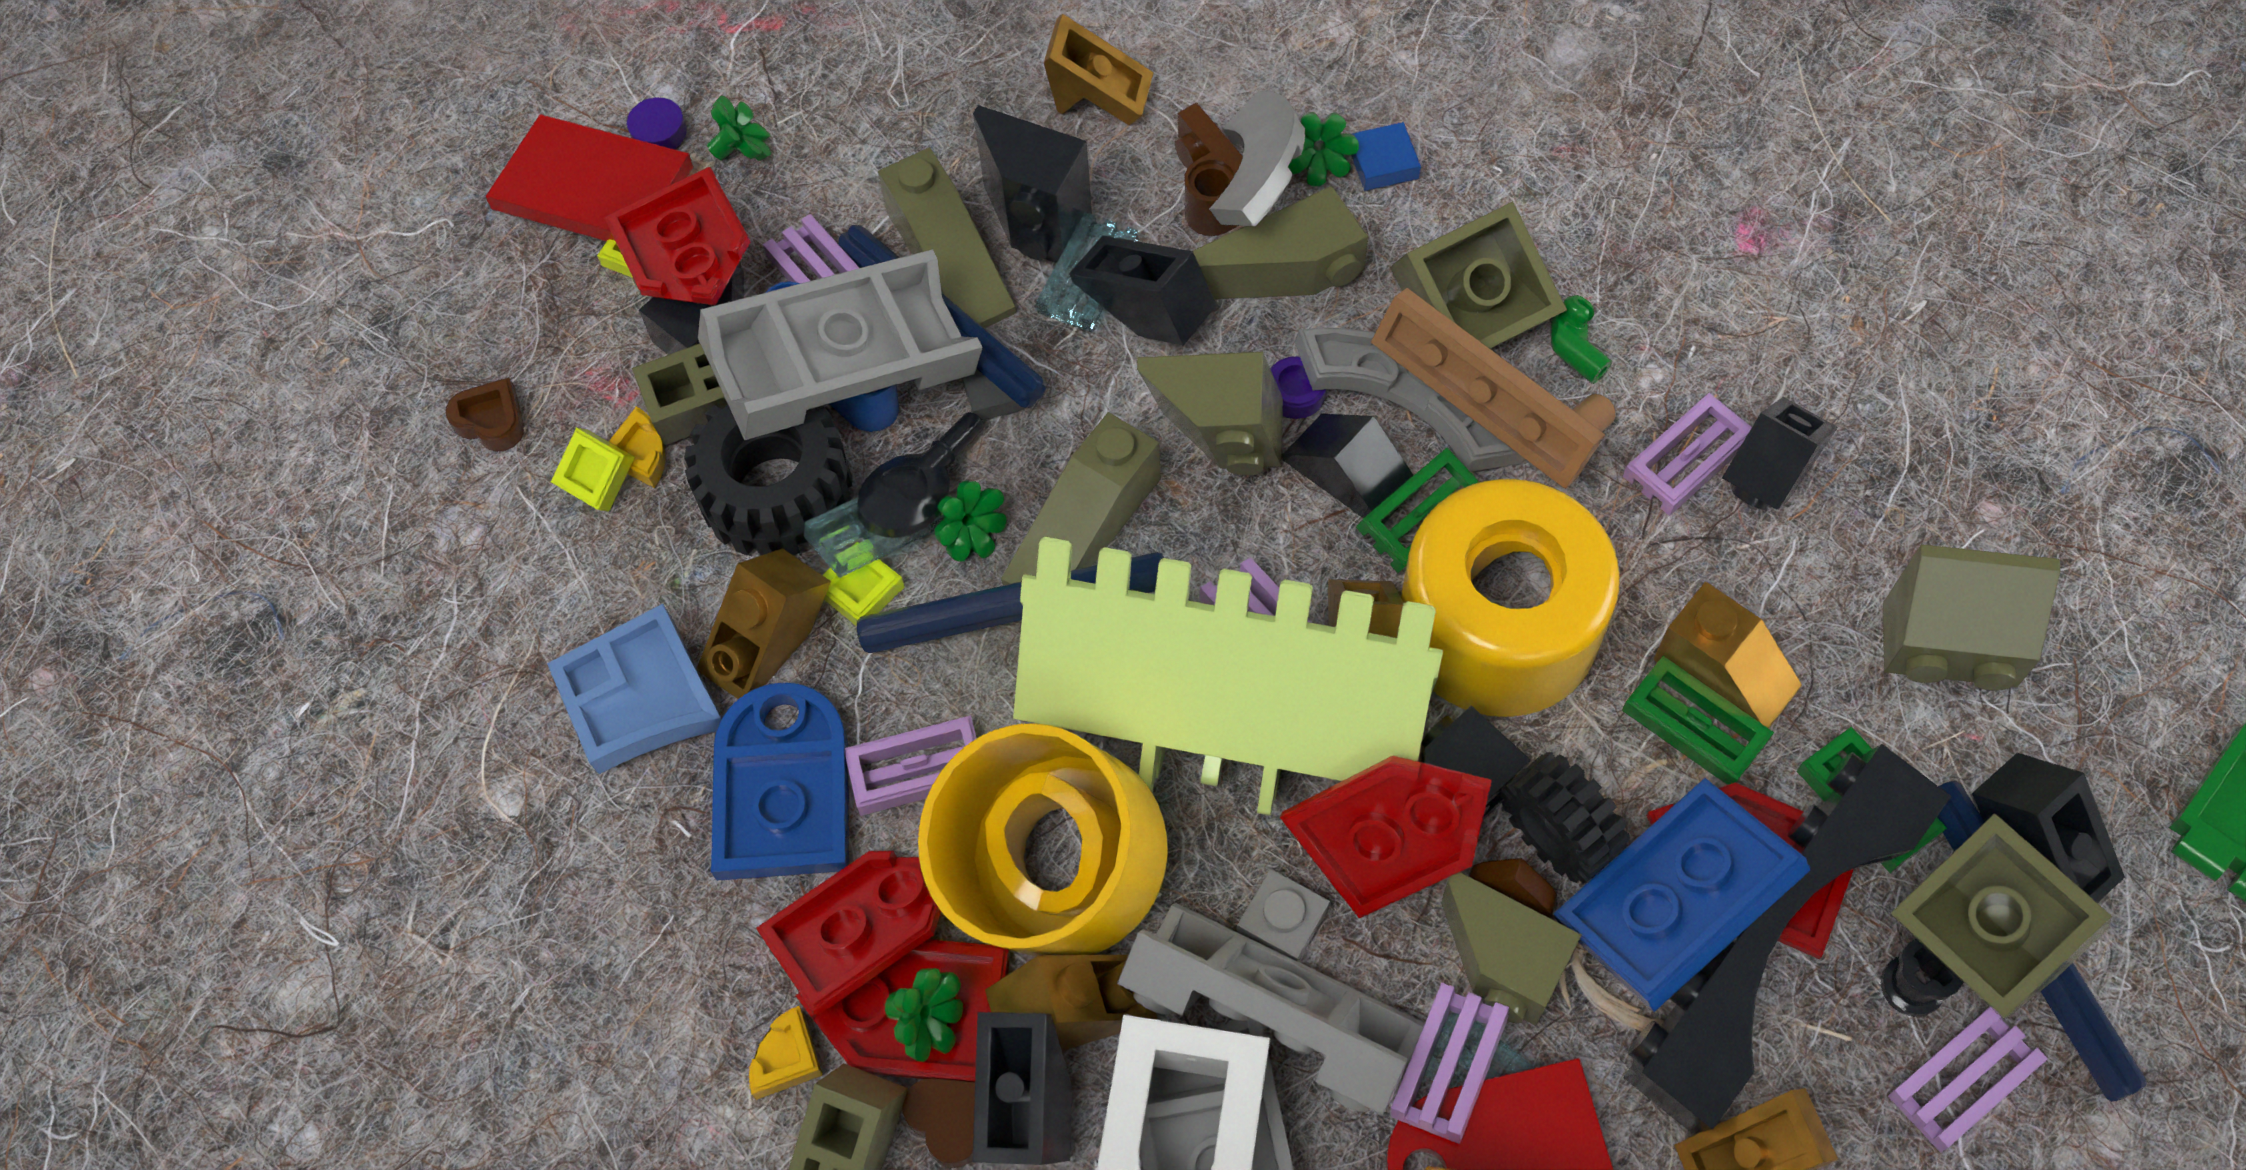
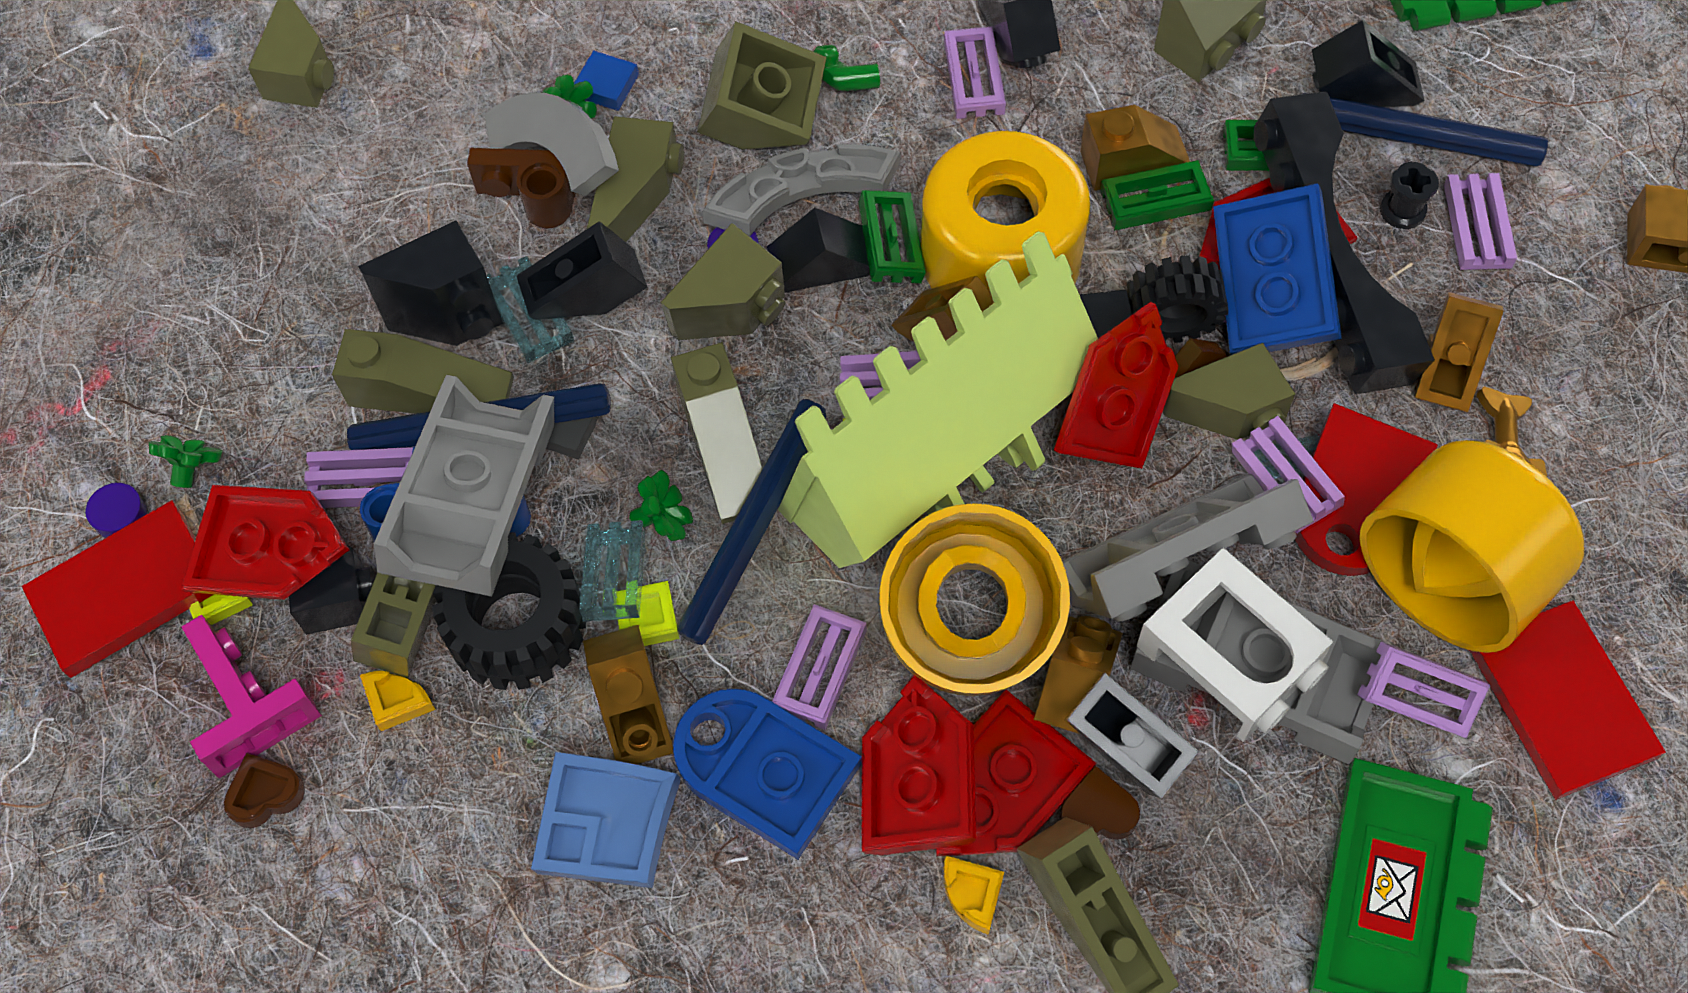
camera: 55 degrees left, 0 degrees up
neon yellow tile [551,428,635,511] -> none
black piece [857,412,984,538] -> none
green plant [885,968,963,1062] -> none
pearl gold slope [1043,14,1154,125] -> none
light grey plate [1237,868,1330,962] -> none
medium nougat piece [1371,288,1615,489] -> none
olive slope [1891,814,2112,1020] -> none
none -> dark pink bracket [181,615,322,778]

